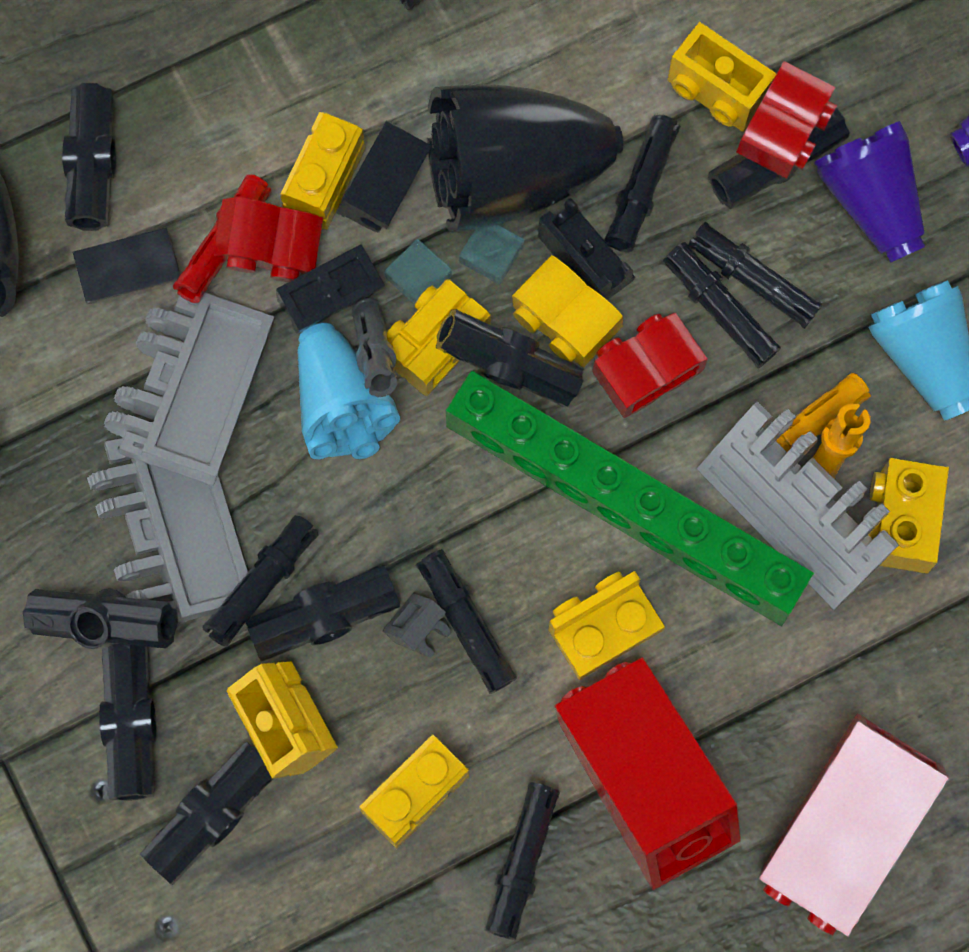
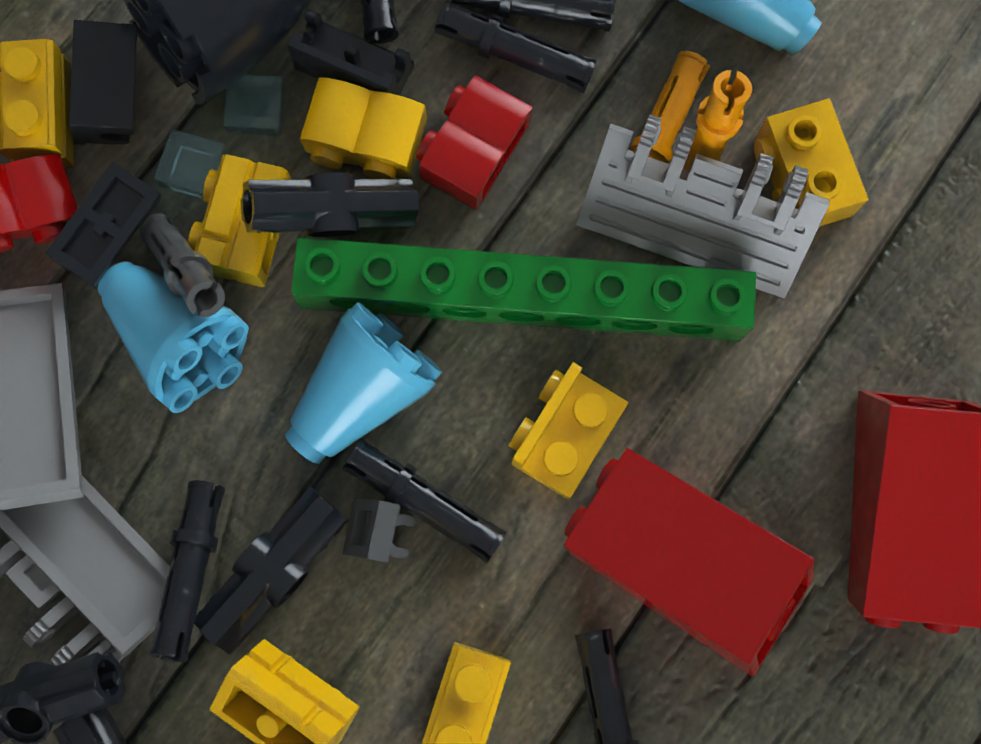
camera: 30 degrees left, 5 degrees up
none -> medium azure cone [285,303,442,464]

